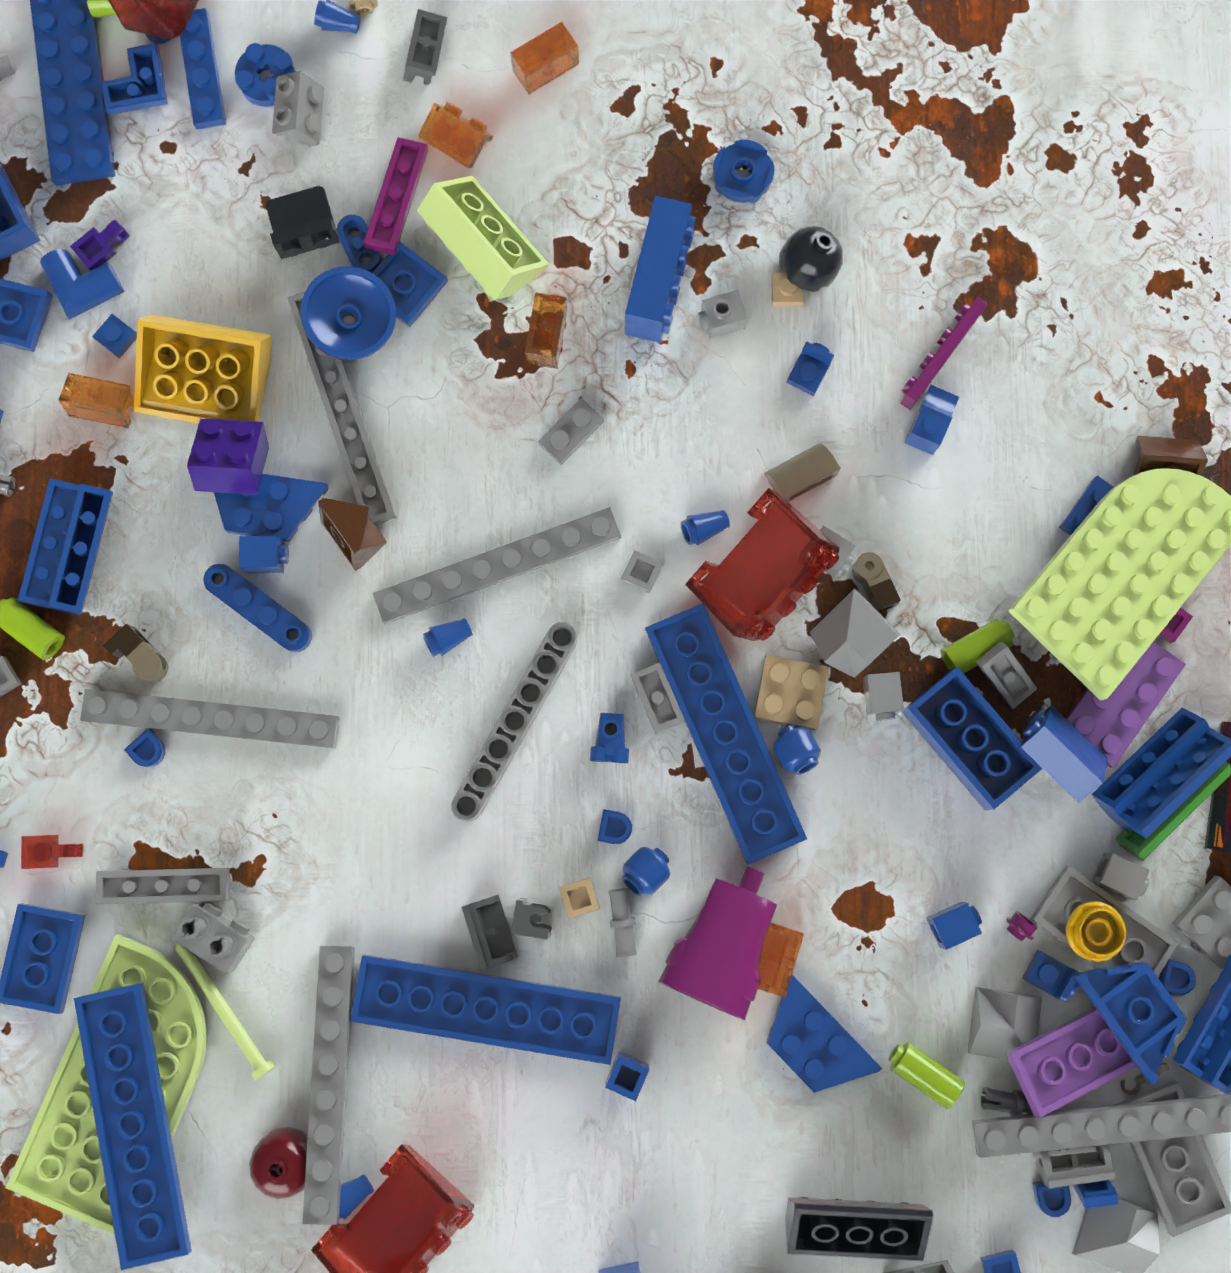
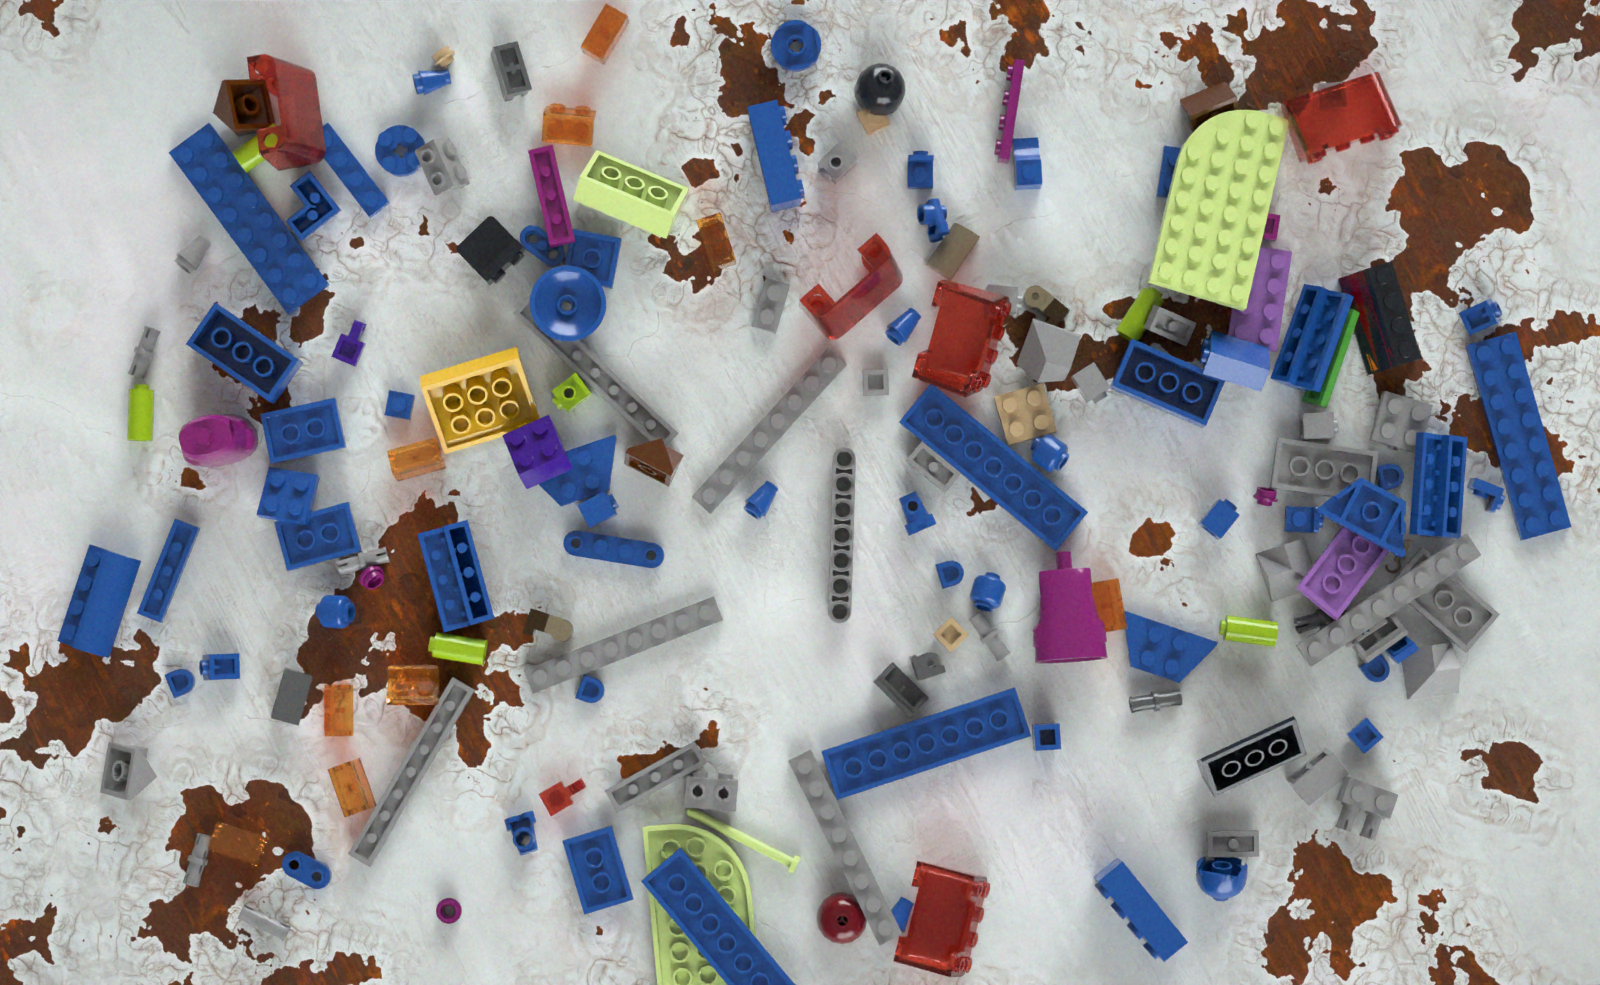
camera: 30 degrees left, 5 degrees up
blue brick [40,249,125,319] -> none
yellow piece [1066,901,1126,962] -> none
none -> lime brick [551,372,592,412]
none -> clear red windscreen [799,233,903,340]
none -> blue plate [917,198,950,243]
none -> dark grey pin [1129,689,1182,713]

